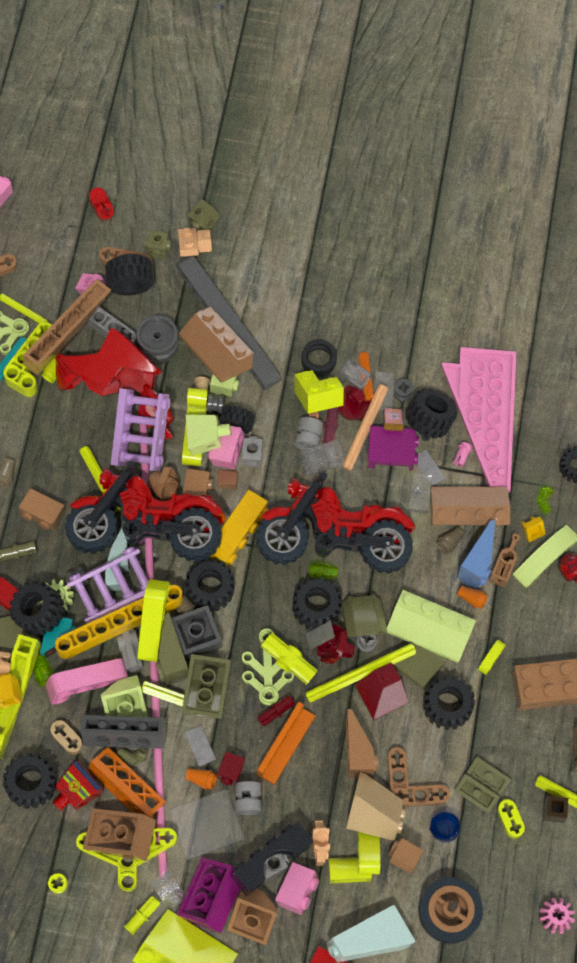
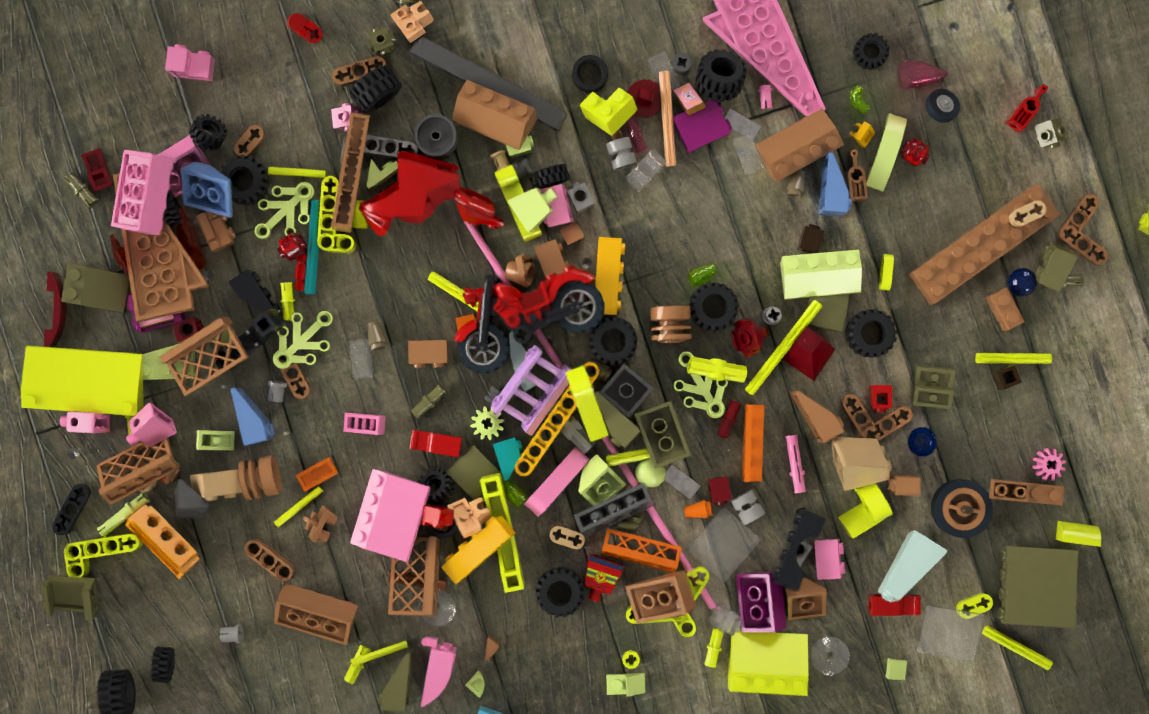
camera: 30 degrees left, 20 degrees up
black tyre [9,581,65,636] -> none
lavender fence [111,388,171,471] -> none
piece [256,472,416,574] -> none
flat silver sticker [306,620,335,650] -> none
light nougat plate [312,821,330,866] -> none
clear slope [334,358,373,390] -> none
olive slope [342,594,387,637] -> none
orange axle [358,352,374,401] -> none
orange cone [457,585,488,609] -> none
neon yellow beam [497,799,525,839] -> none
none -> yellowish green slope [367,159,398,191]
none -> yellowish green slope [606,673,645,697]
none -> yellowish green hair [634,459,666,488]
none -> medium nougat wheel [650,306,692,343]
none -> bright pink pin [785,435,807,493]
none -> dark brown brick [797,224,824,254]
none -> red brick [869,385,892,412]
none -> medium nougat slope [989,479,1064,505]

